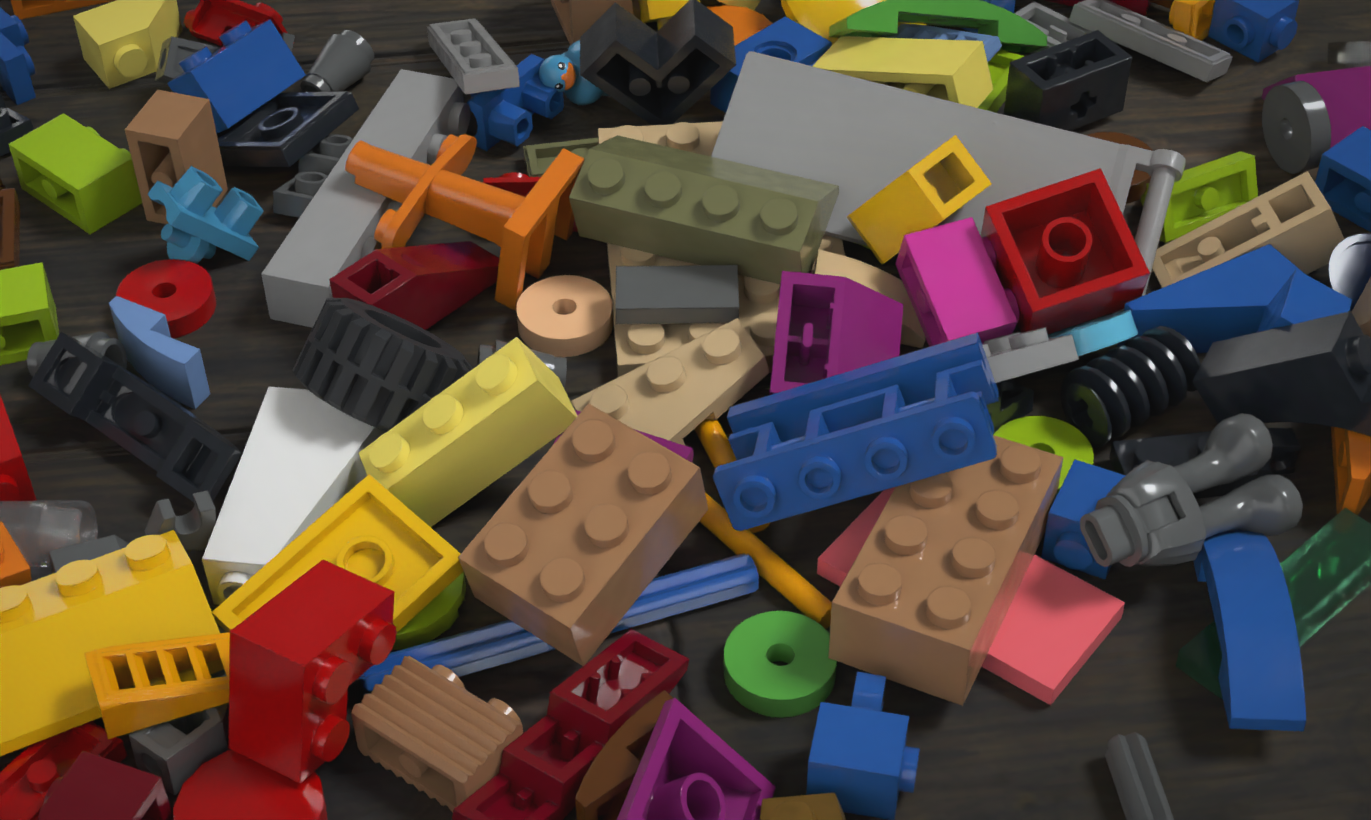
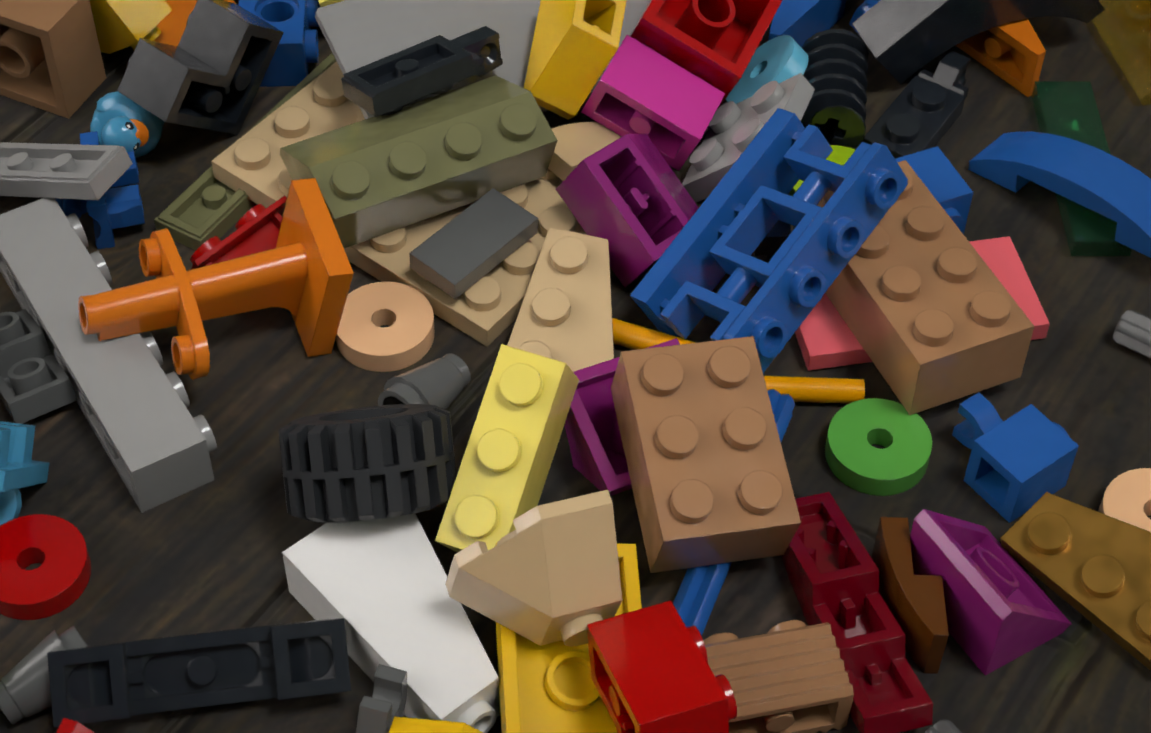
camera: 50 degrees left, 5 degrees up
medium blue slope [109,296,210,409] -> none
dark red slope [329,241,499,330] -> none
dark grey piece [1080,413,1303,567] -> none
none -> black hinge [341,26,503,117]
none -> tan slope [445,490,623,647]

